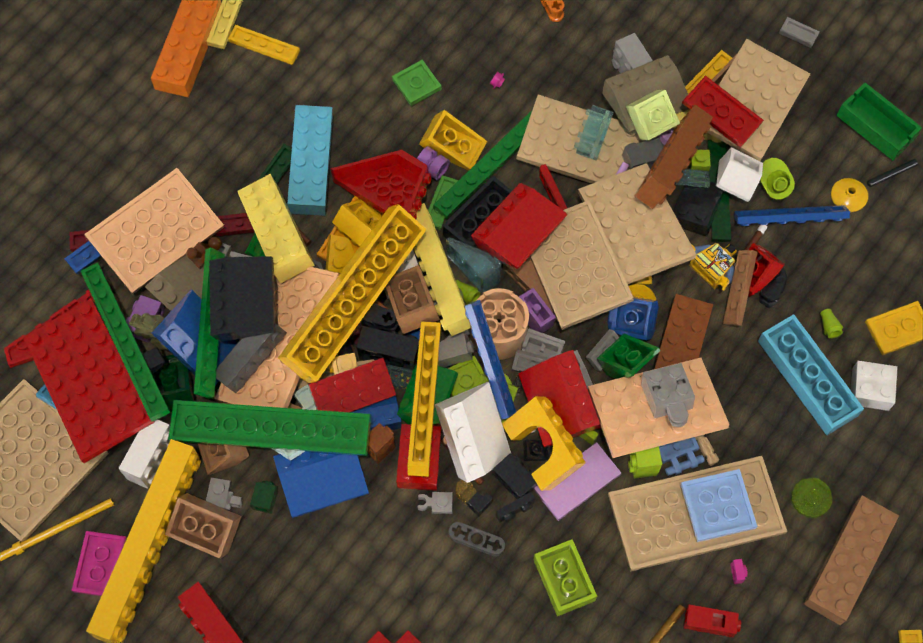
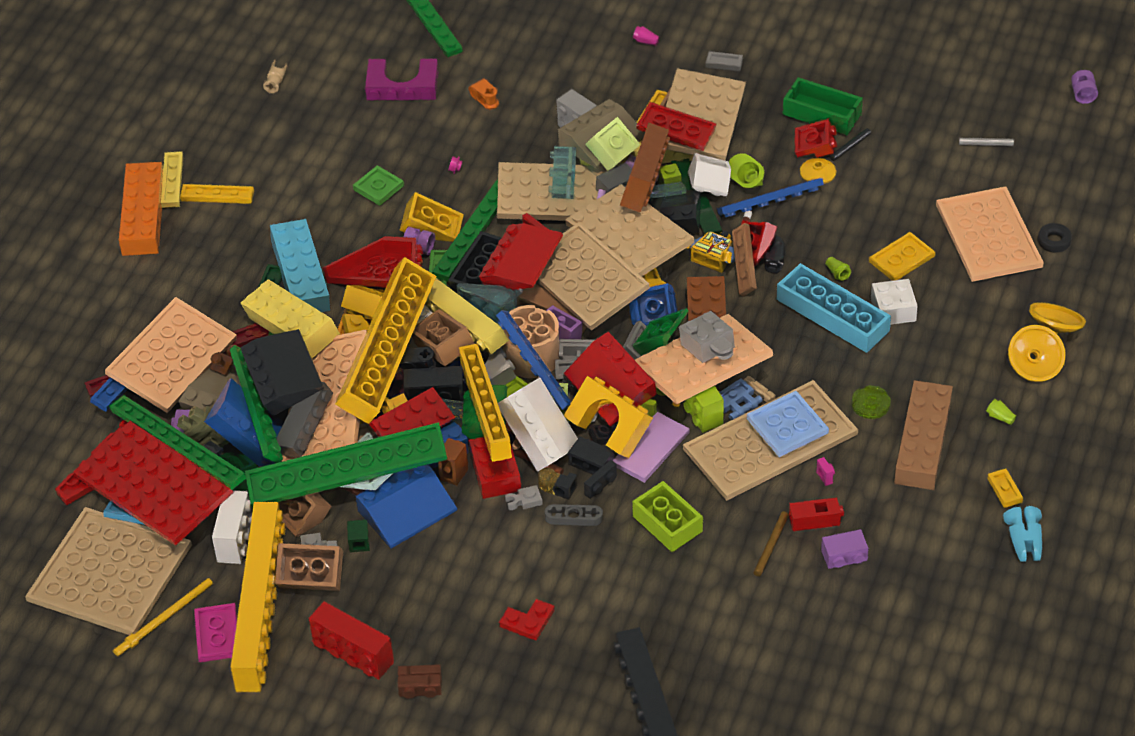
camera: 15 degrees left, 20 degrees down
none -> red plate [795,119,837,158]

